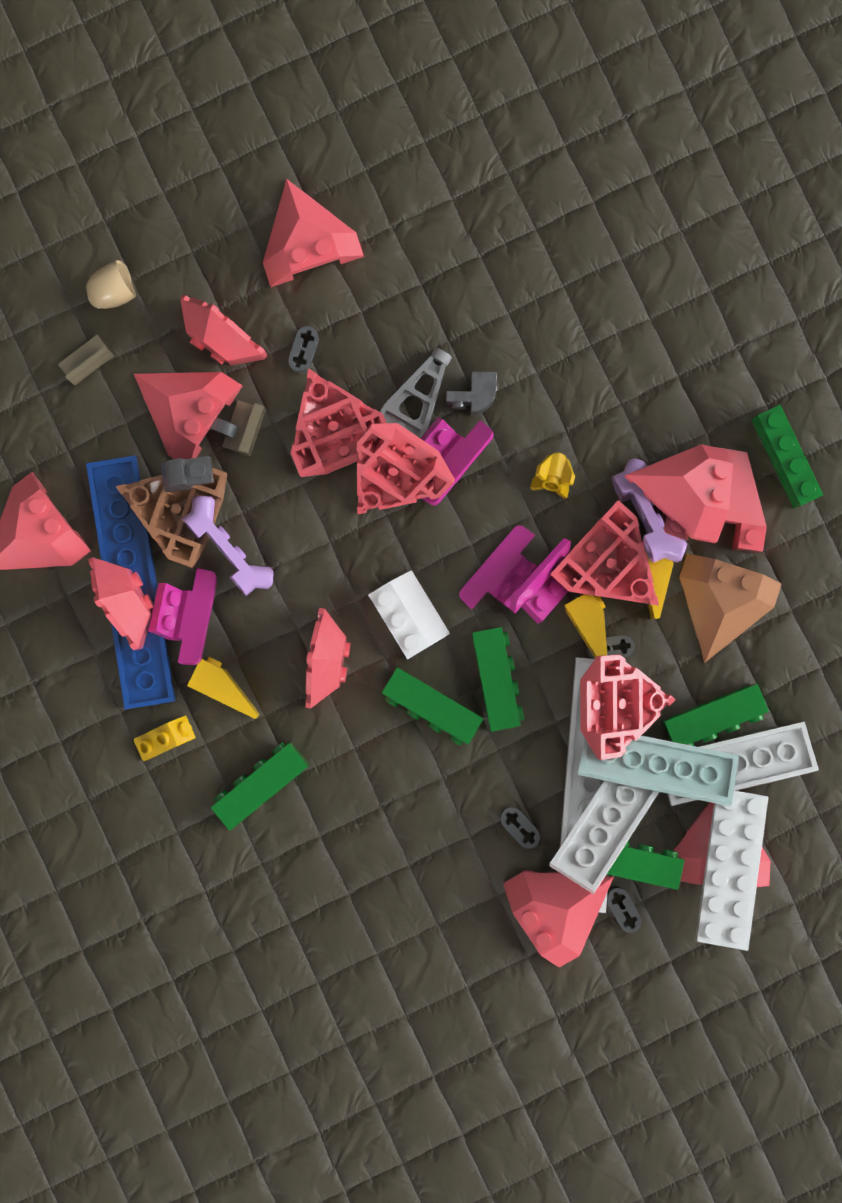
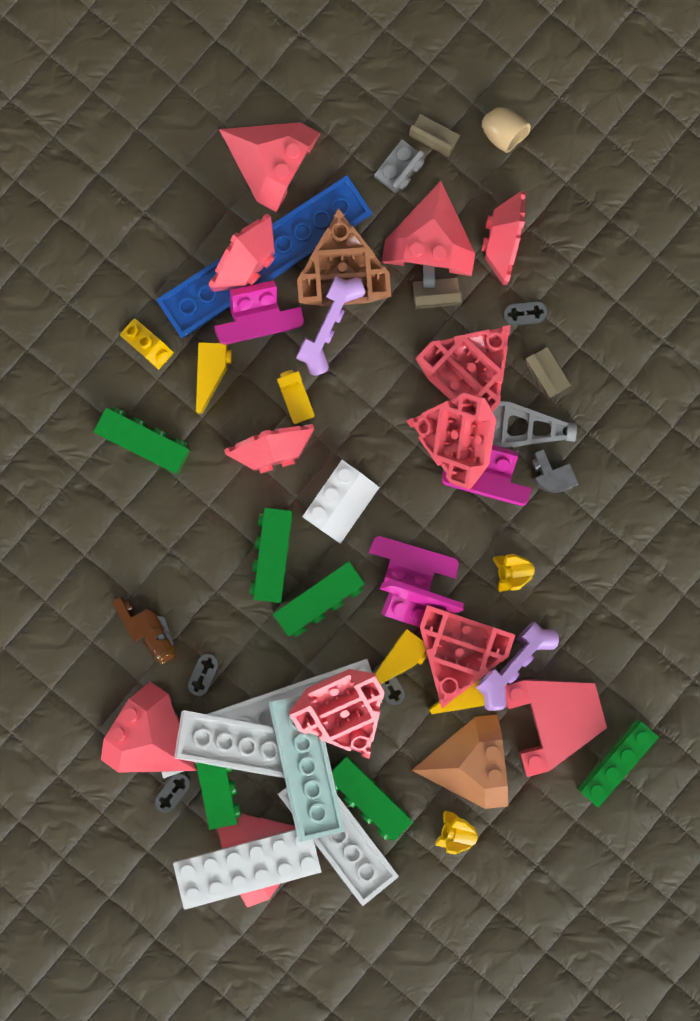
camera: 65 degrees right, 0 degrees up
flat silver brick [161,456,214,493] -> none
coral wedge [263,179,364,287] -> none
coral wedge [624,444,733,543] -> none
none -> reddish brown plate [112,597,176,665]
none -> yellow bracket [277,370,315,424]
none -> light grey bracket [374,140,425,193]
none -> yellow brick [435,811,478,854]
none -> dark tan panel [523,347,571,400]

